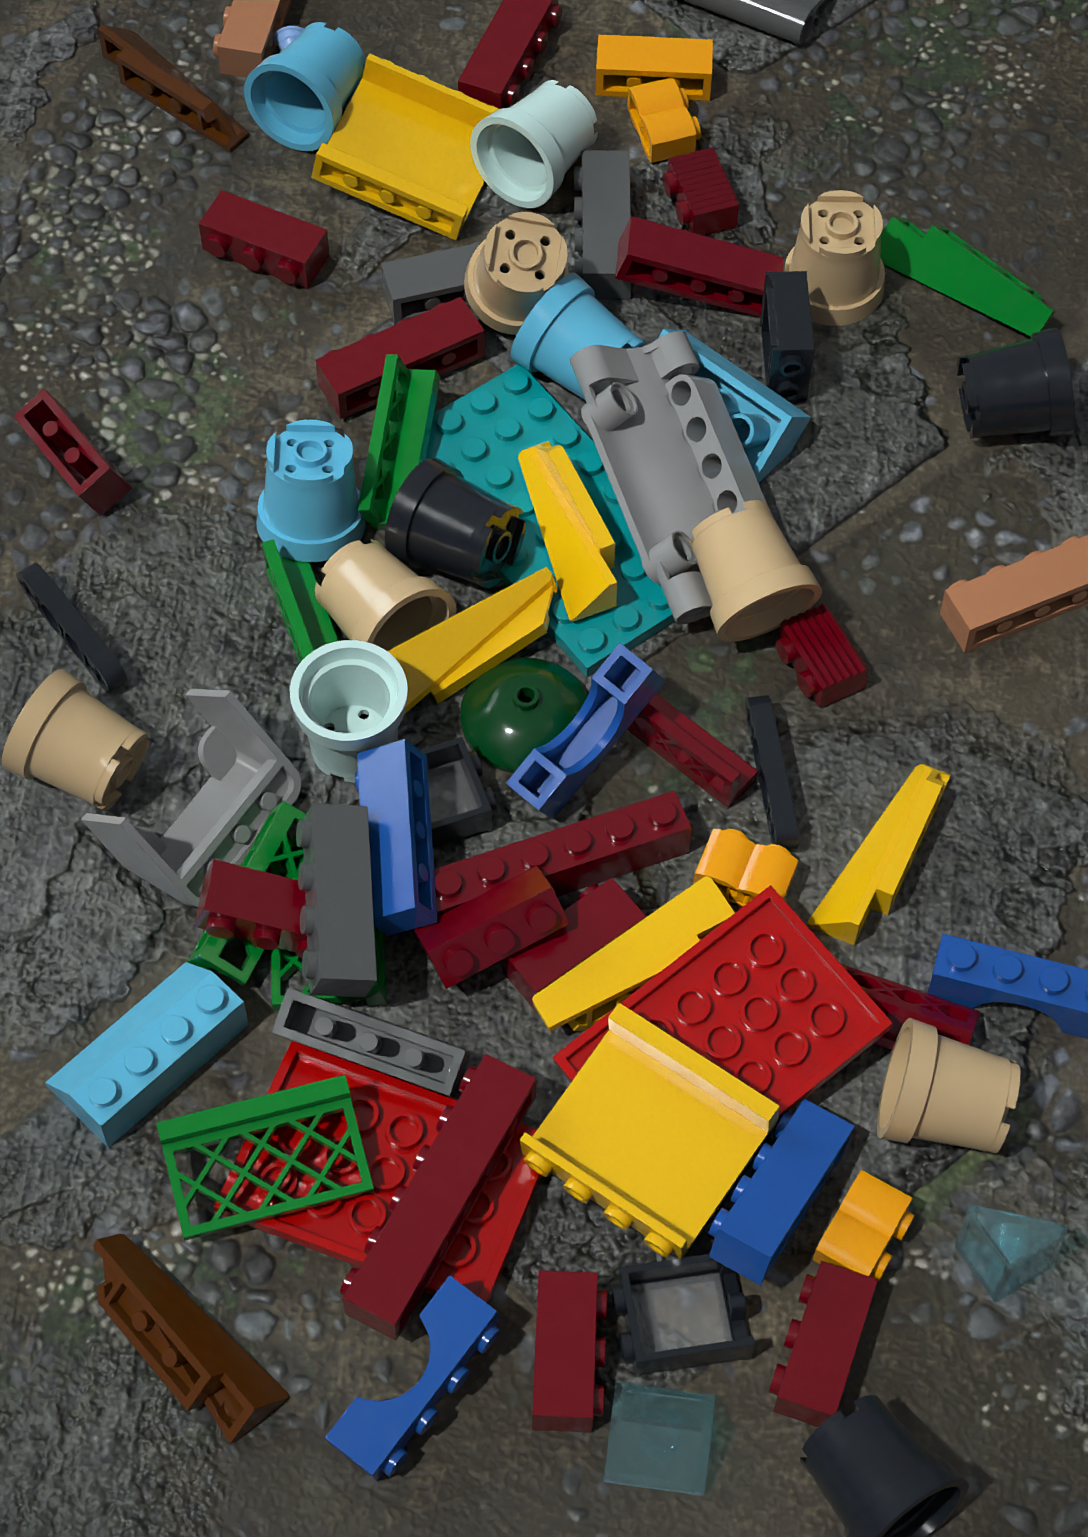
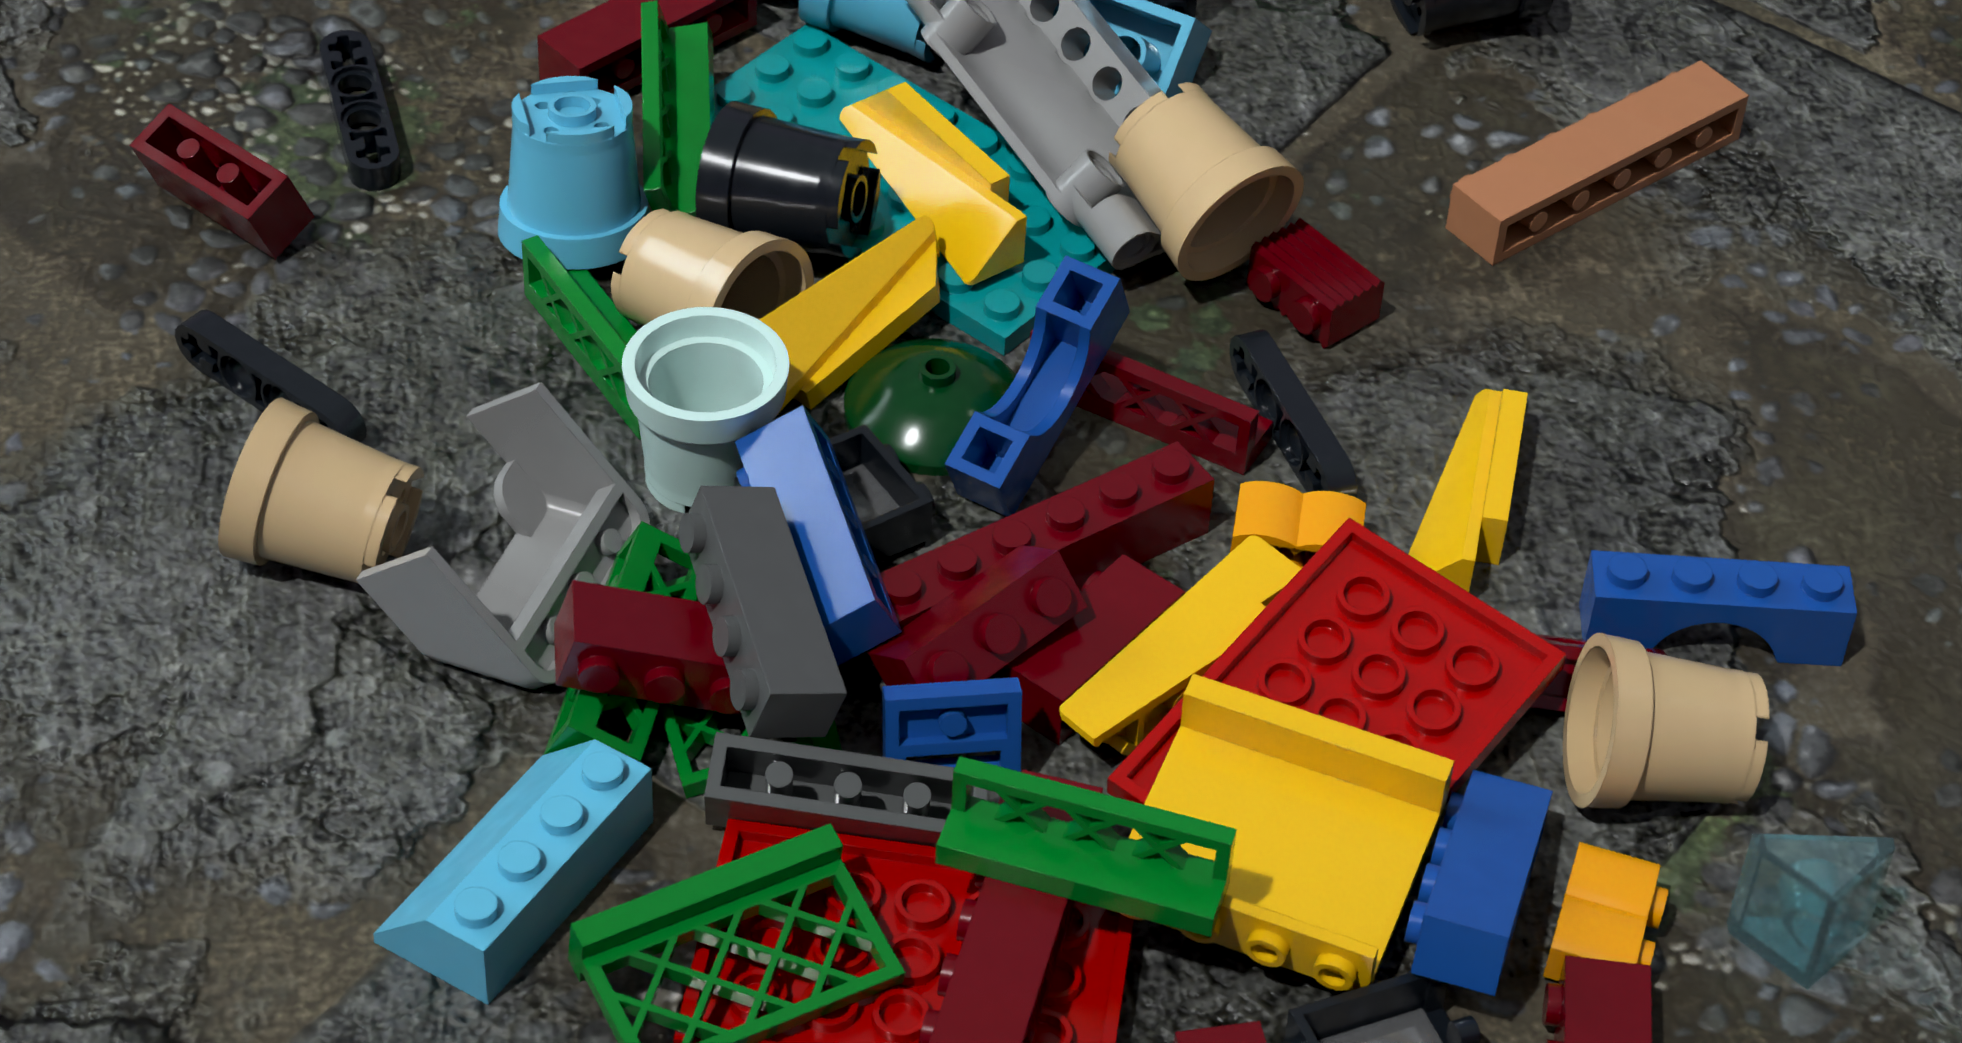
camera: 15 degrees left, 15 degrees down
none -> black beam [319,30,401,191]
none -> blue plate [882,677,1022,772]
none -> green fence [935,756,1237,937]

